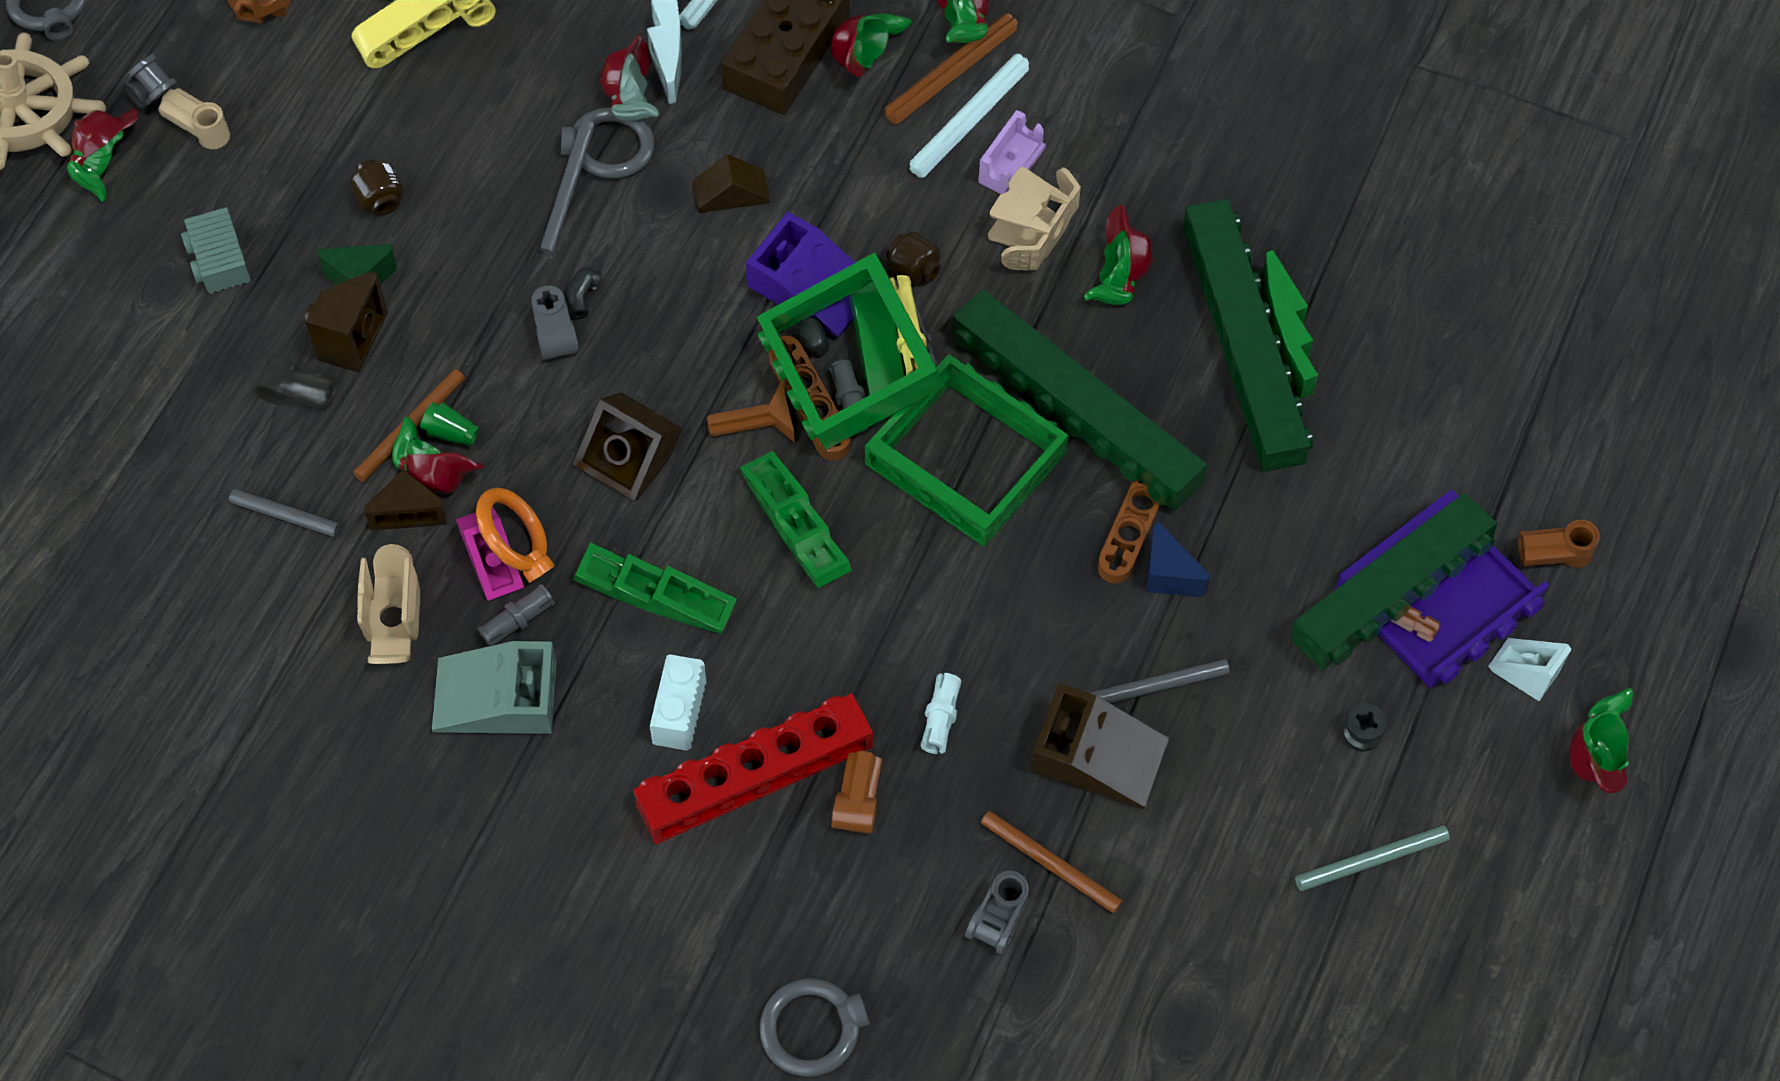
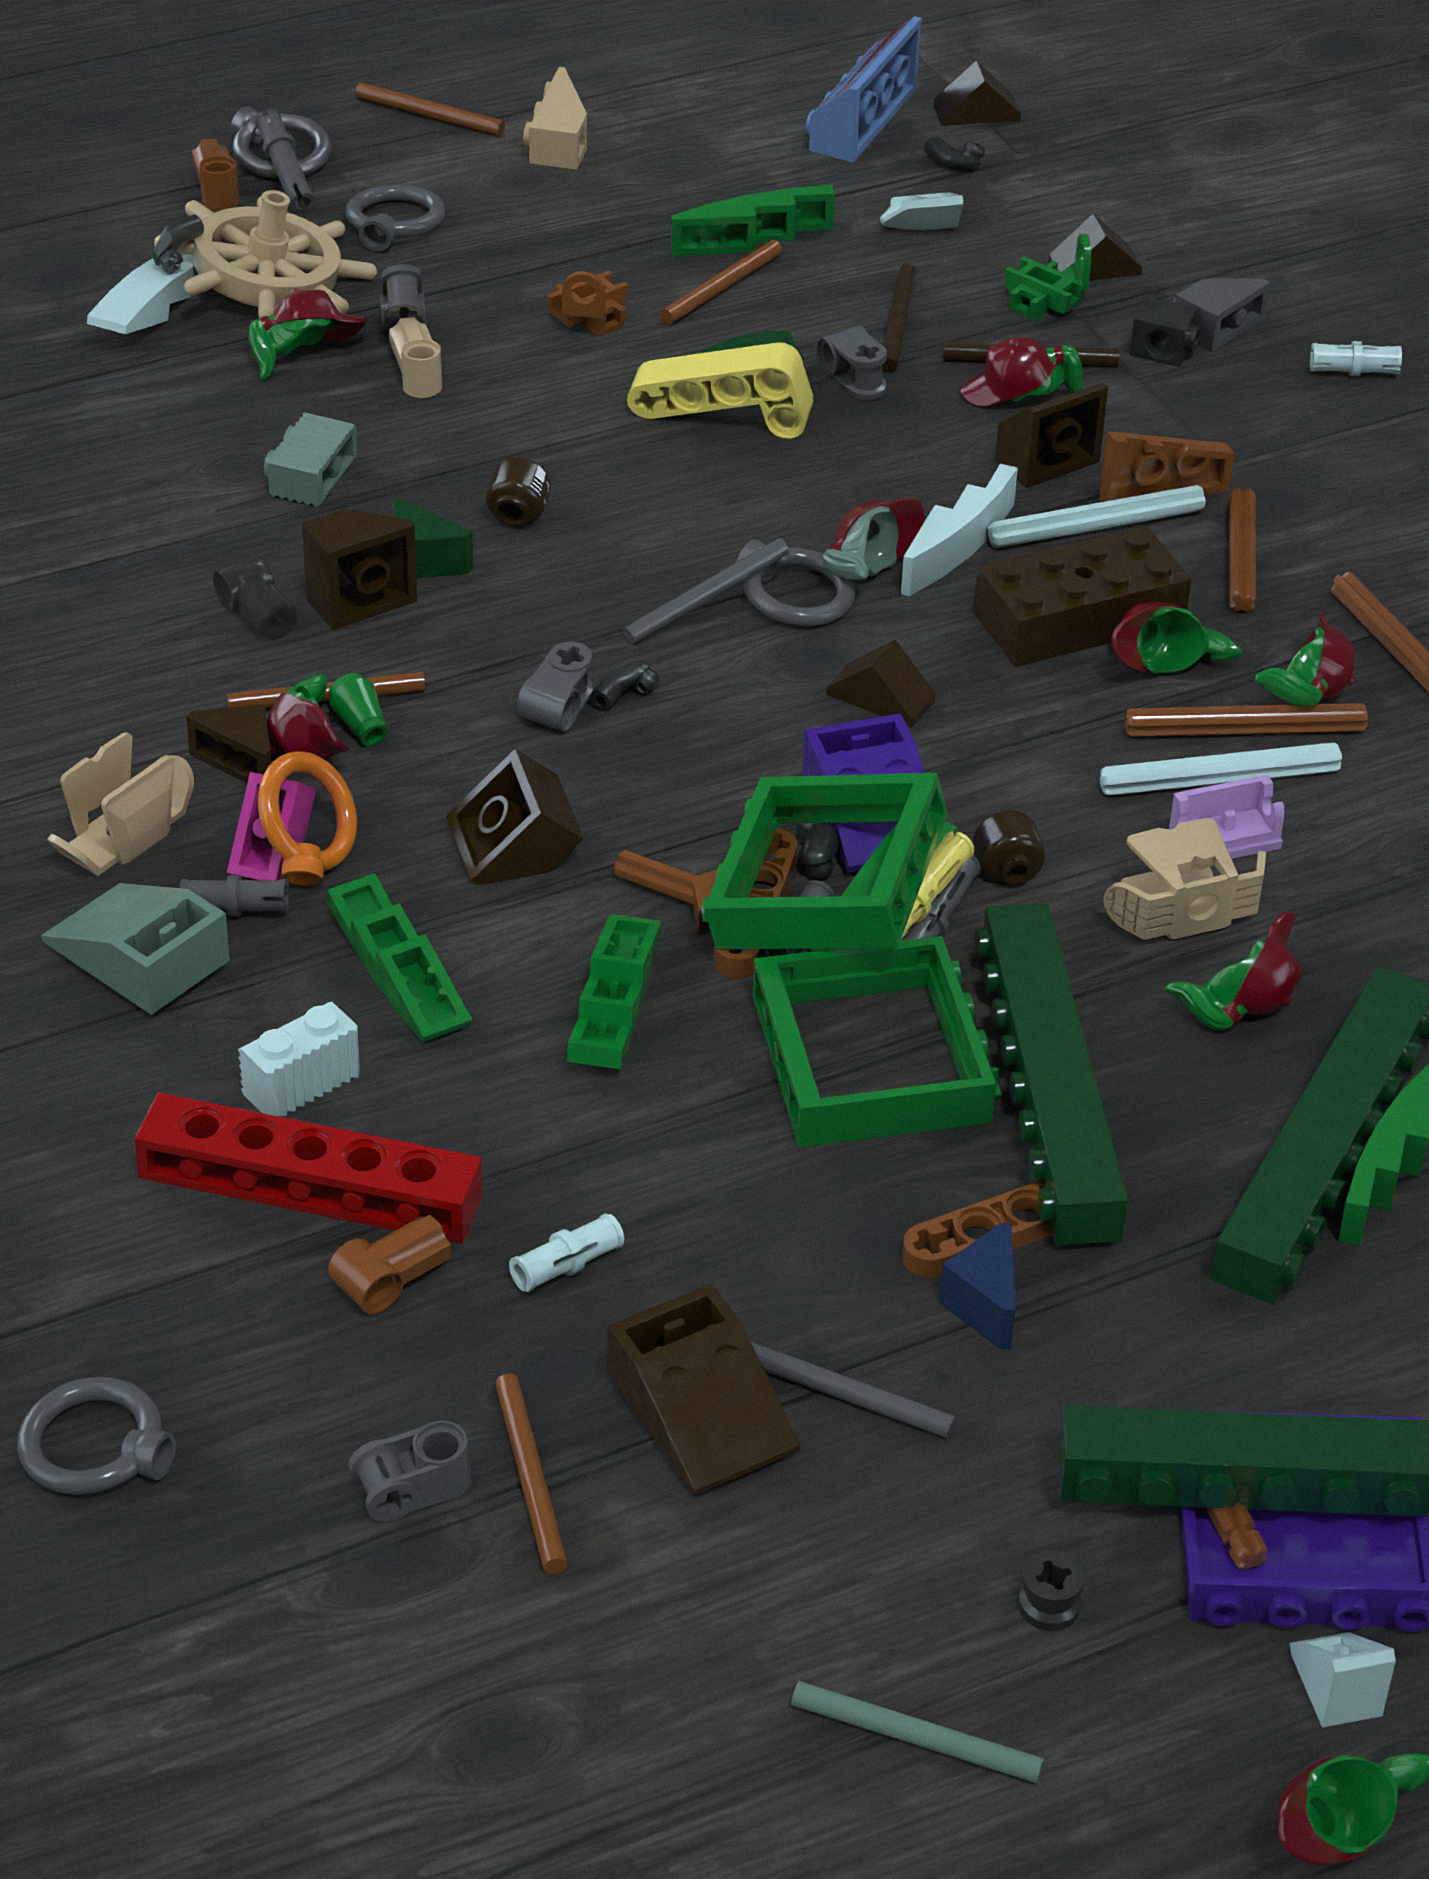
camera: 40 degrees right, 20 degrees down
dark grey bar [229,488,340,537] -> none

